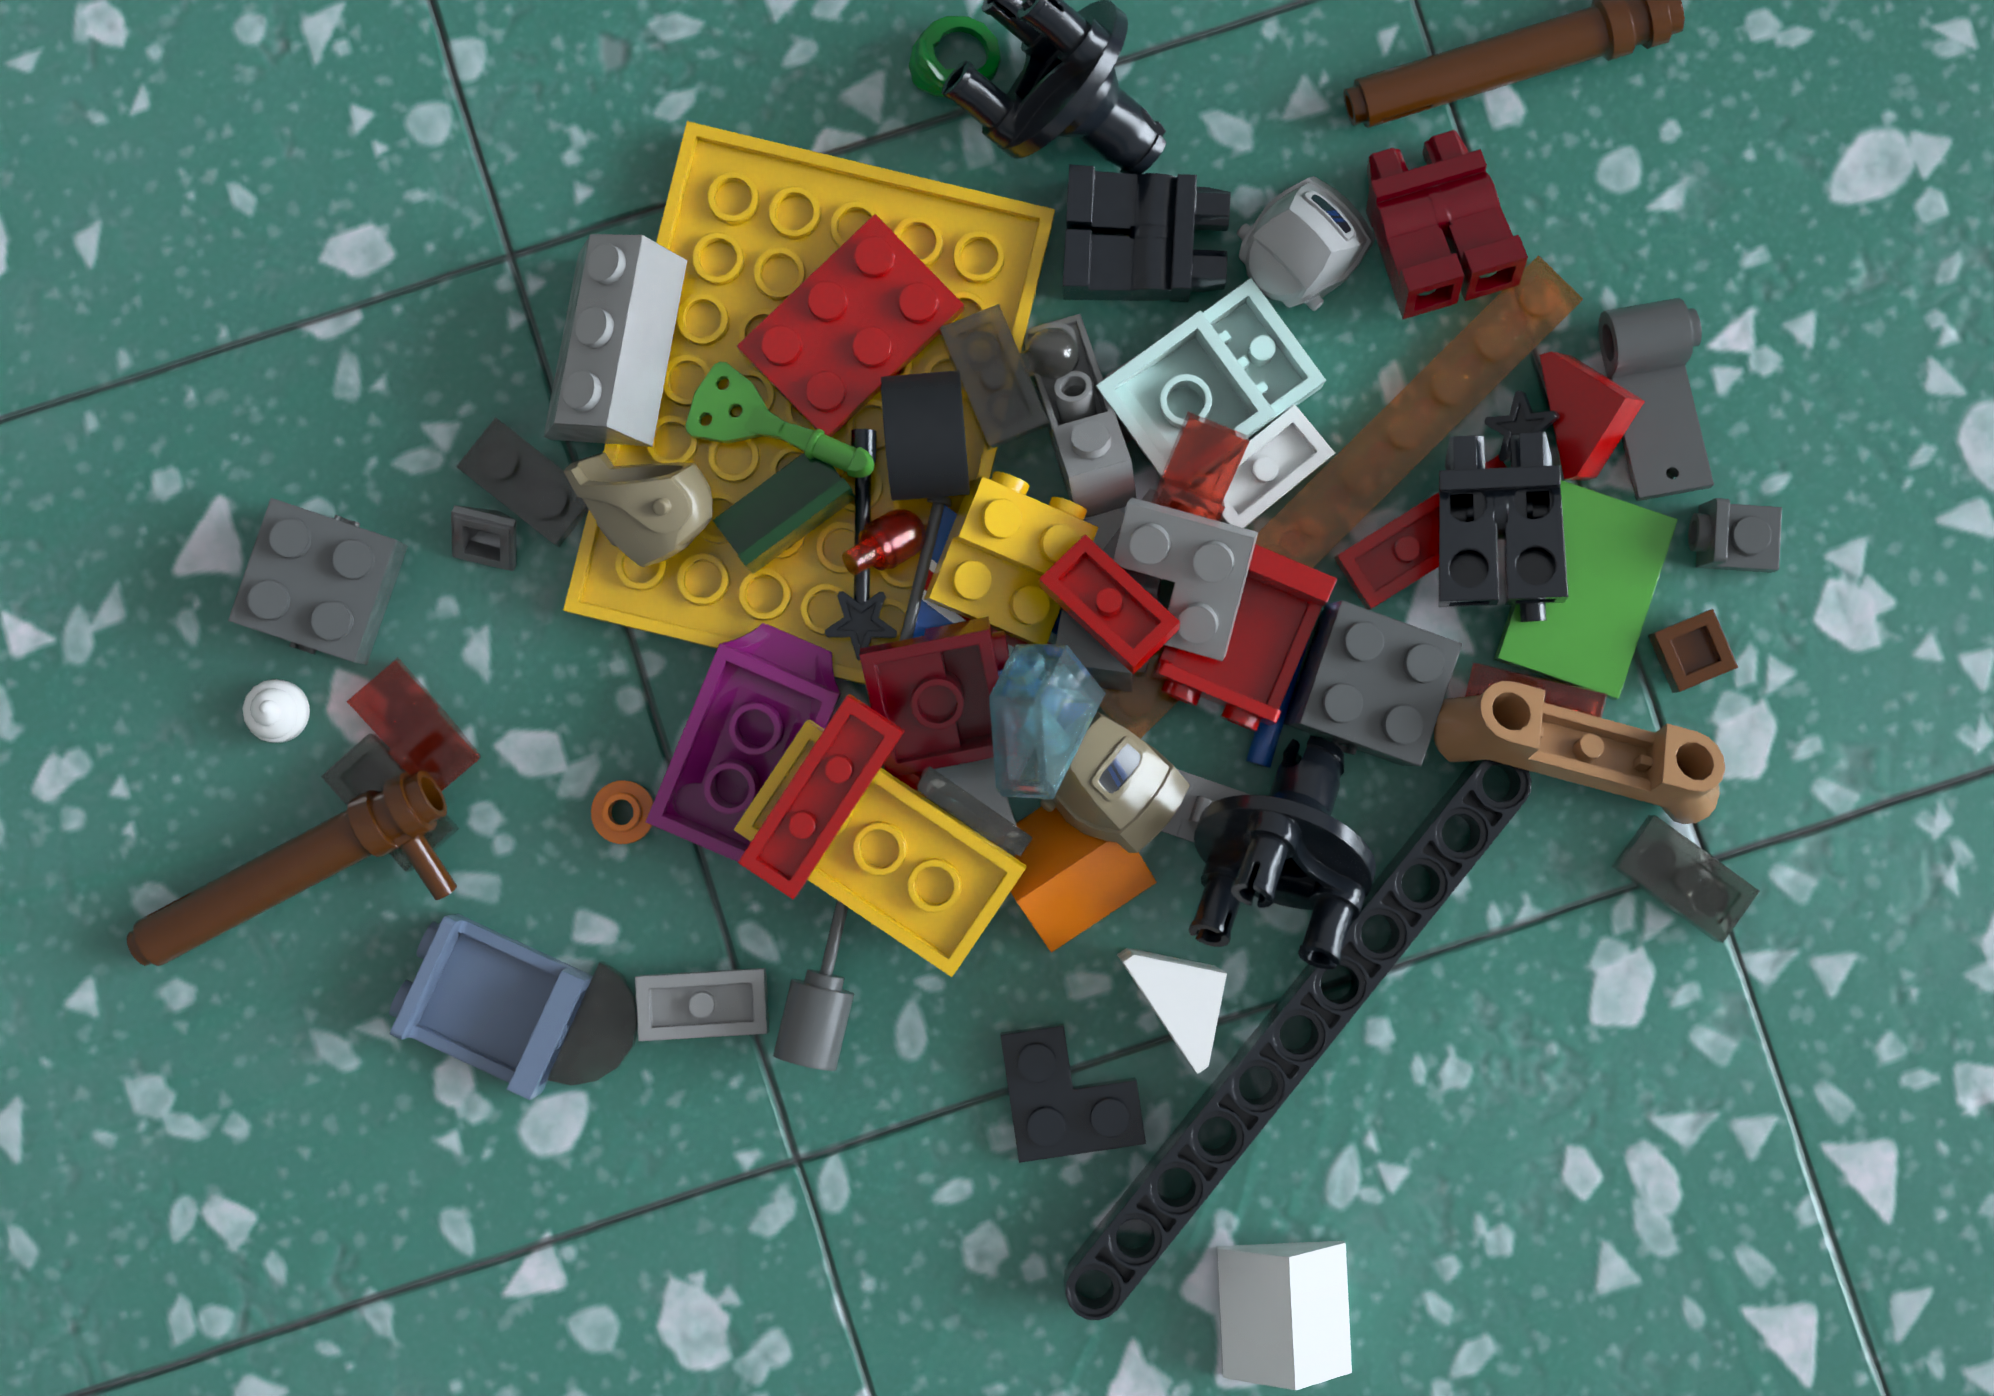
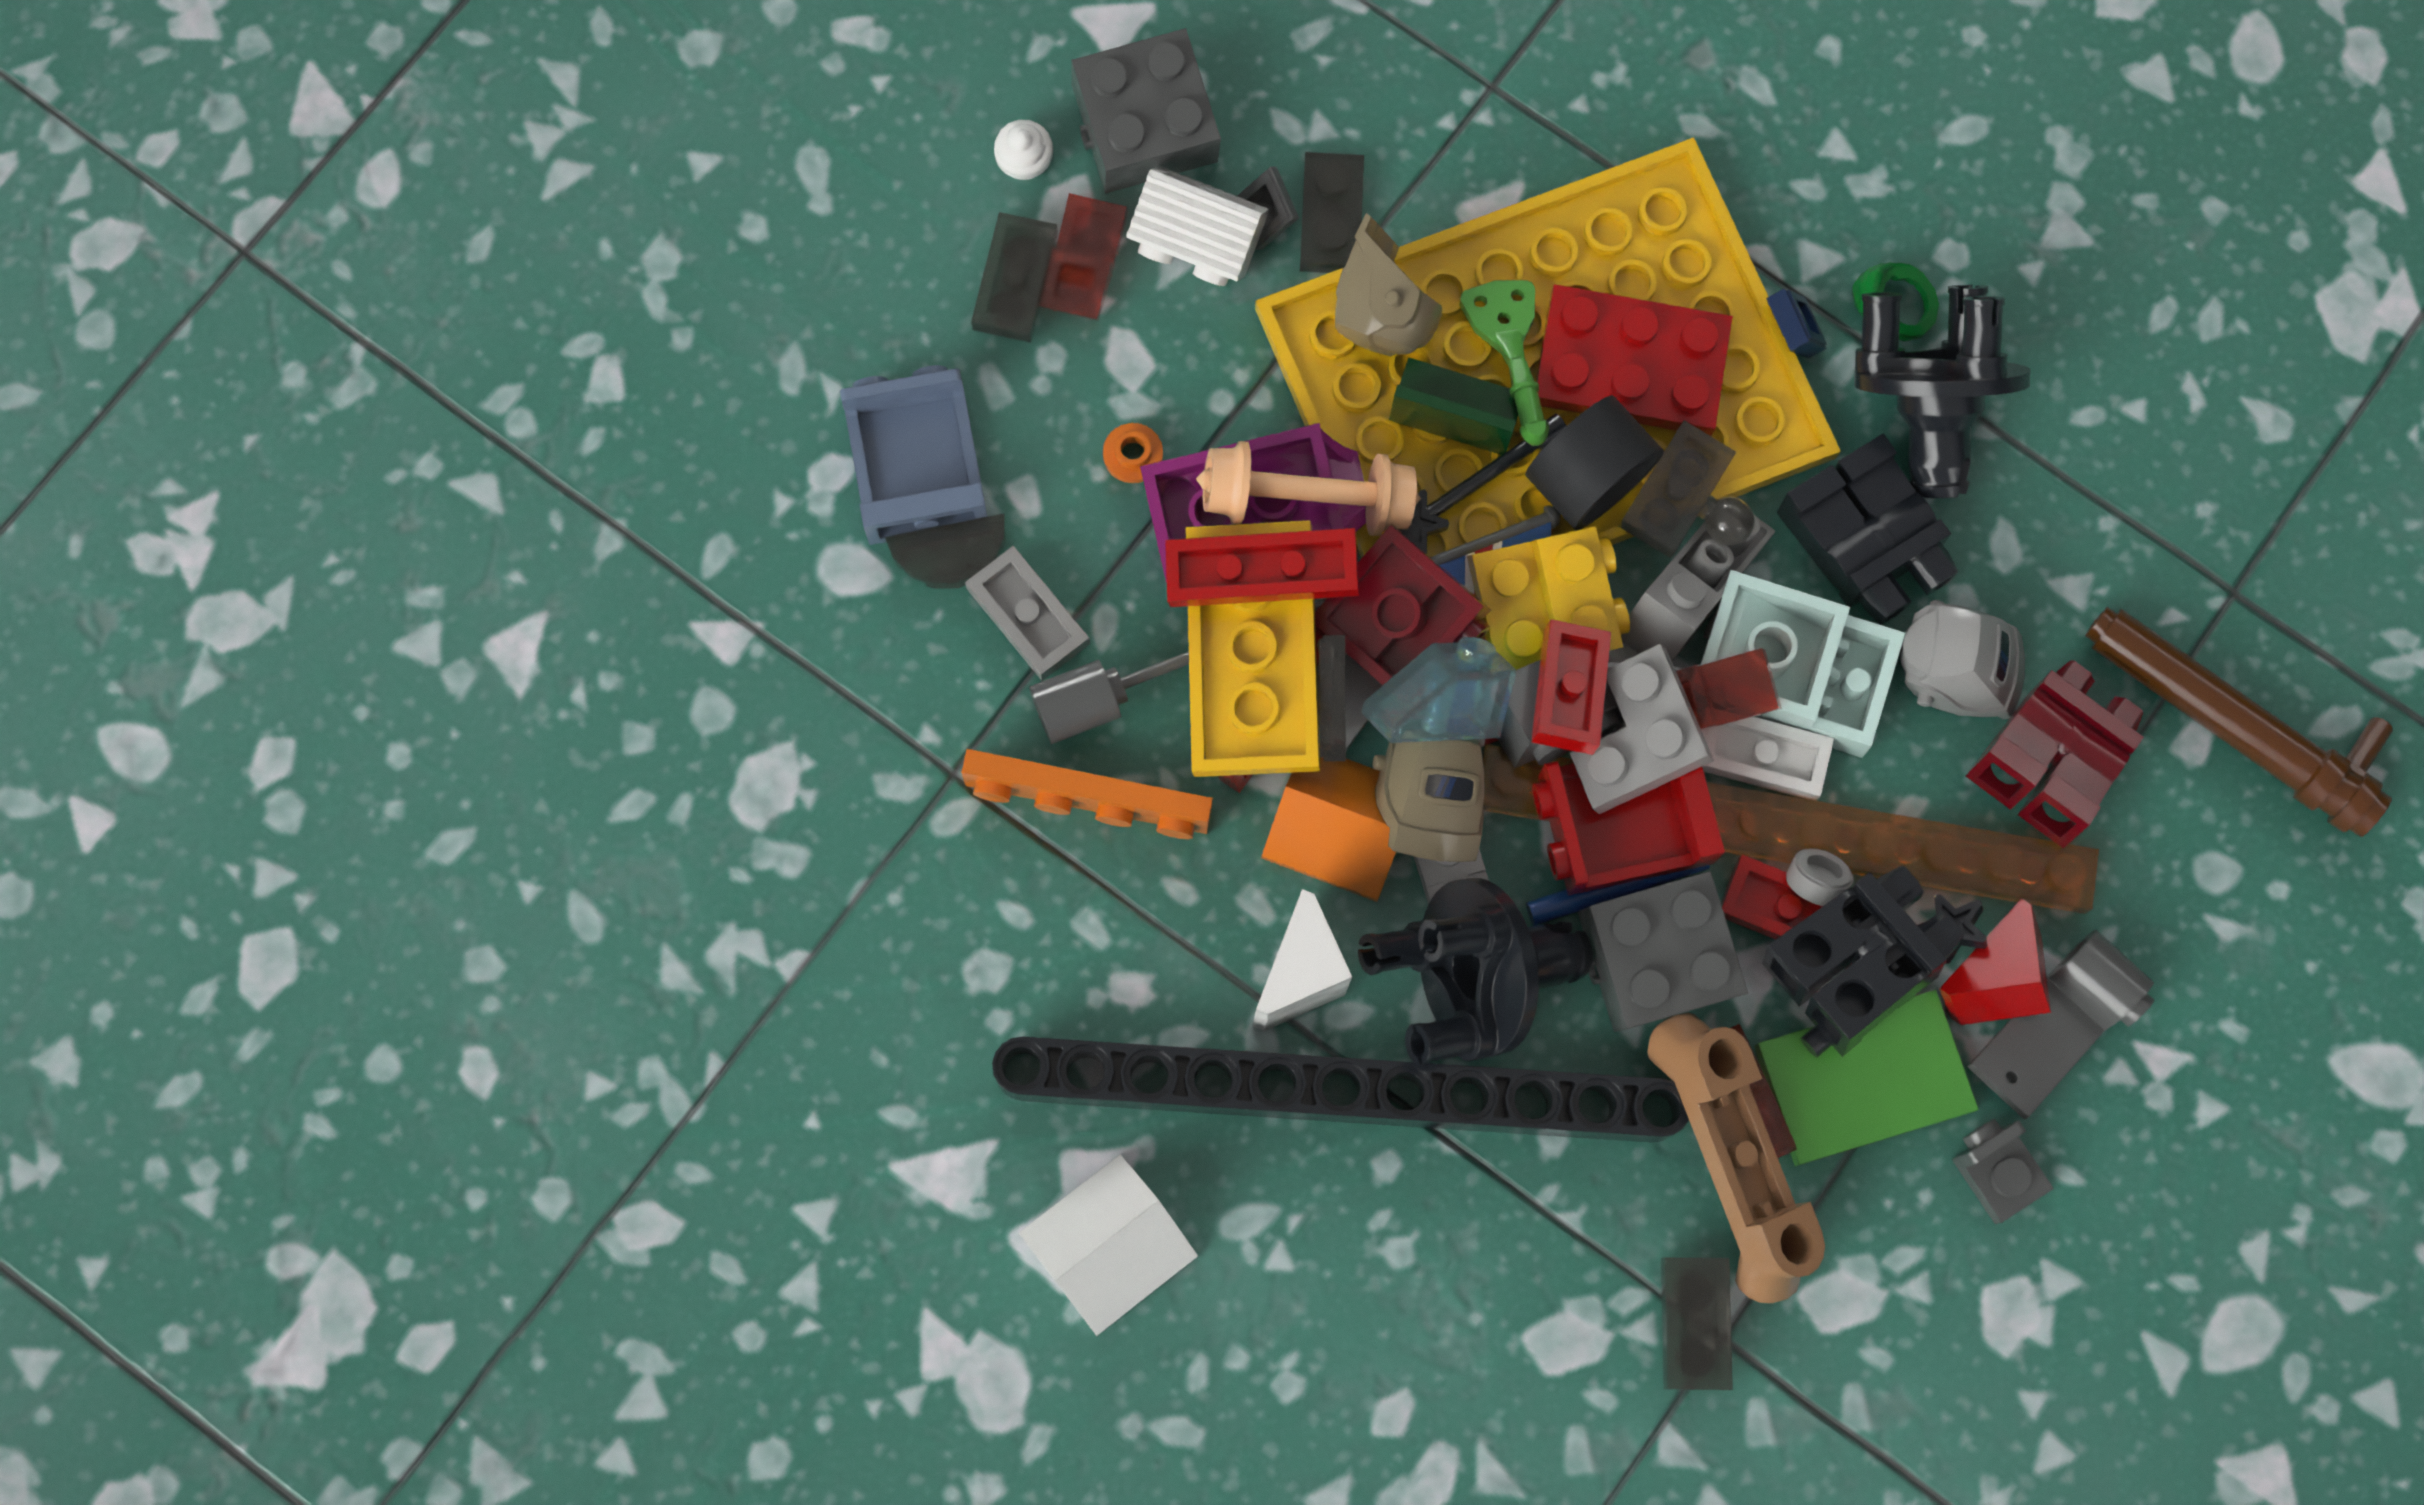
camera: 50 degrees right, 10 degrees down
reddish brown cylinder [127,771,457,966] -> none
light grey slope [543,234,687,447] -> none
clear red cylinder [842,509,926,575] -> none
black plate [1000,1024,1146,1163] -> none
reddish brown plate [1648,609,1738,693] -> none
none -> orange plate [961,749,1213,839]
none -> white brick [1126,166,1269,286]
none -> light nougat piece [1196,441,1421,536]
none -> dark blue tile [1766,288,1827,359]
none -> light grey tile [1786,849,1853,906]

